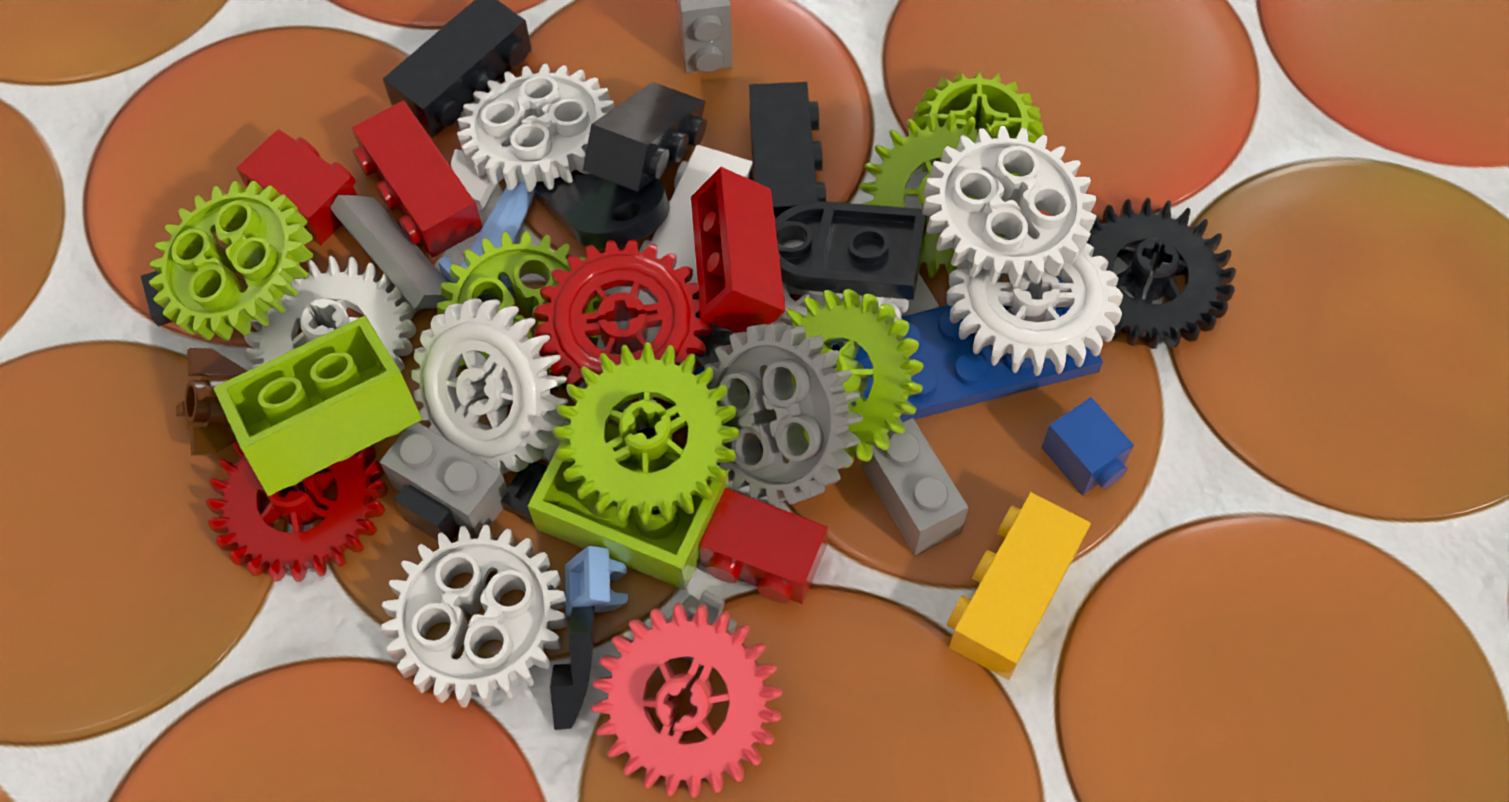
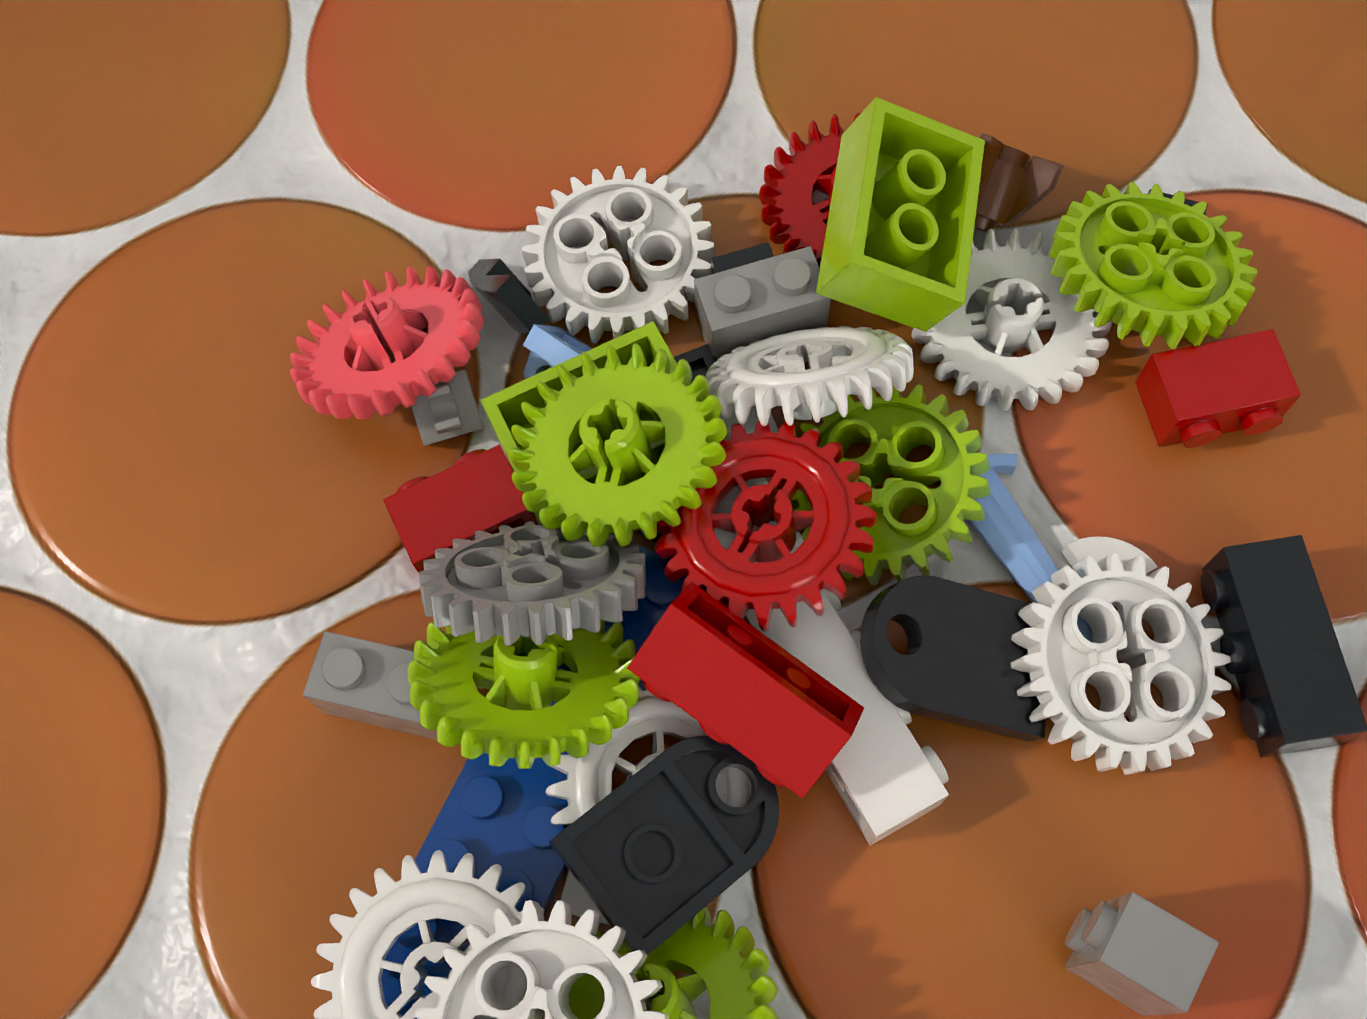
camera: 135 degrees right, 5 degrees up
light grey tile [330,194,450,309] -> none
red brick [352,100,483,258] -> none
black brick [583,82,707,192] -> none
black brick [749,82,826,219] -> none
yellow brick [947,492,1091,680] -> none
blue brick [1041,397,1134,495] -> none

